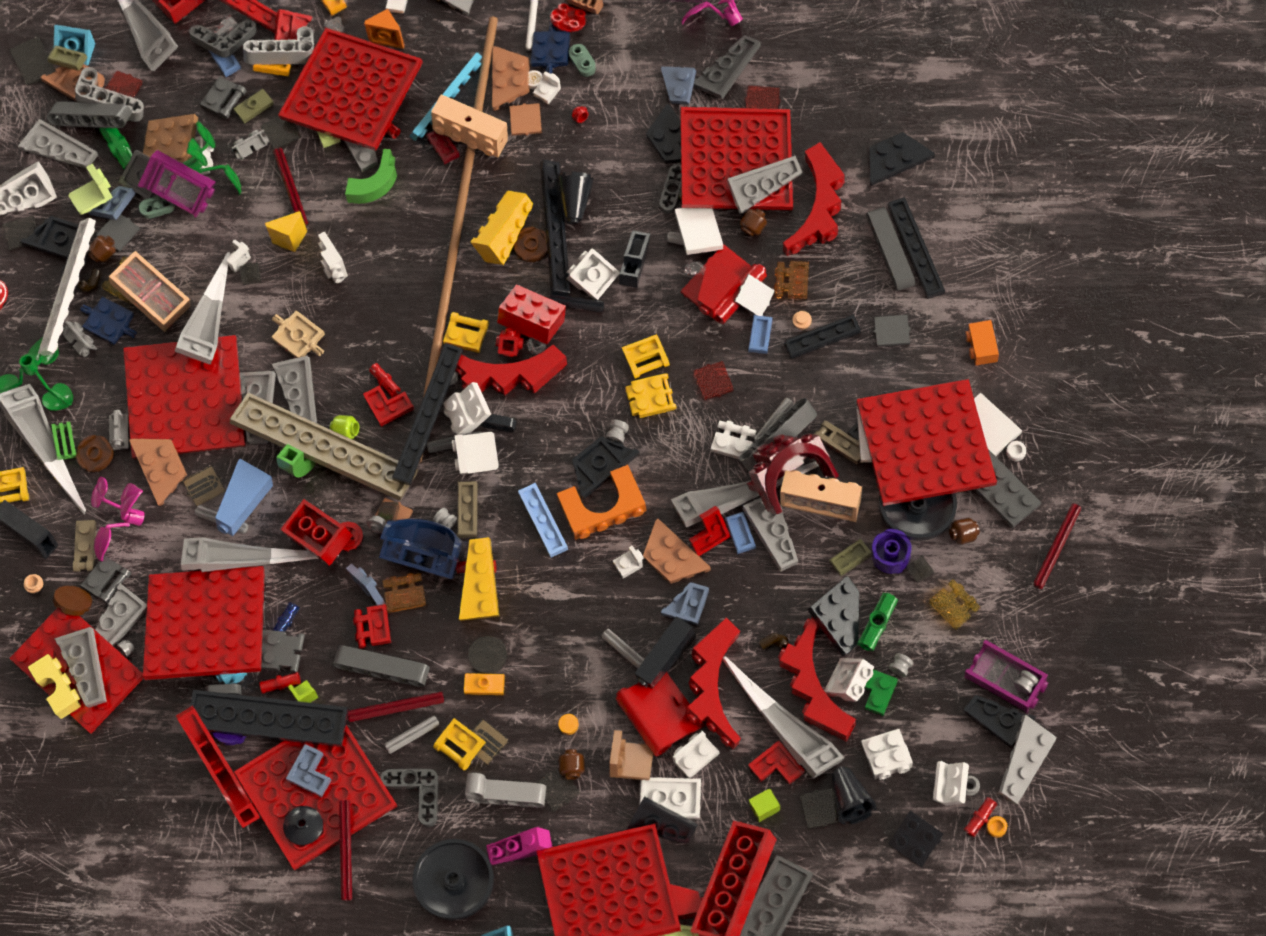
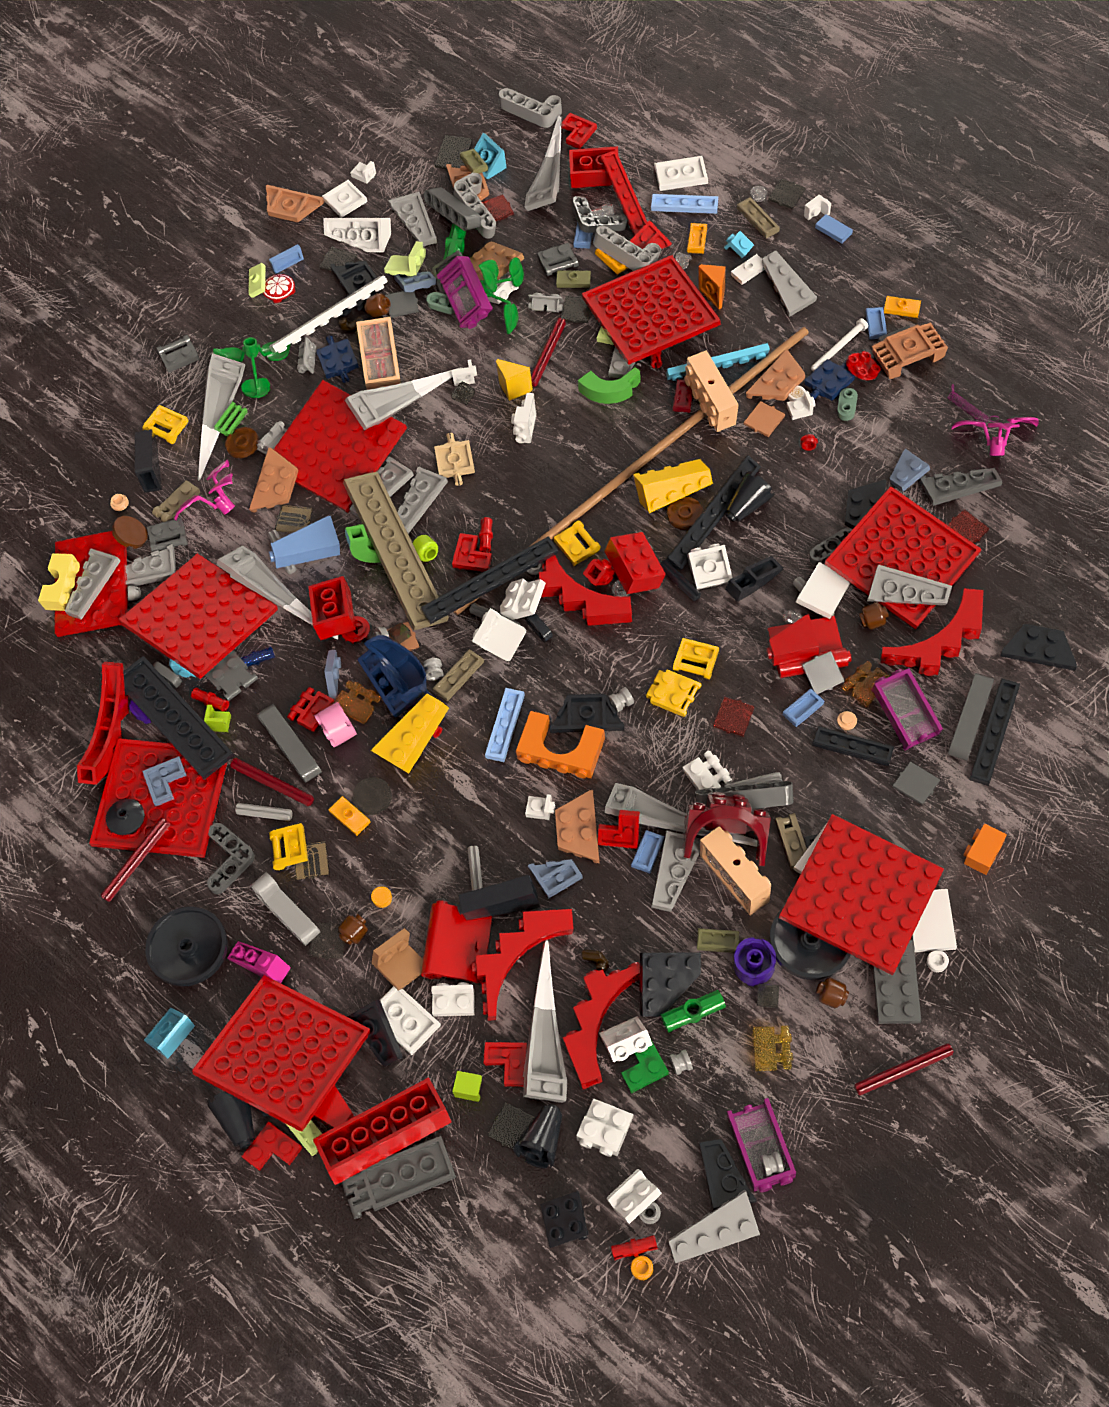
camera: 40 degrees right, 5 degrees down
none -> bright pink brick [315,702,357,747]
none -> door [871,668,943,750]

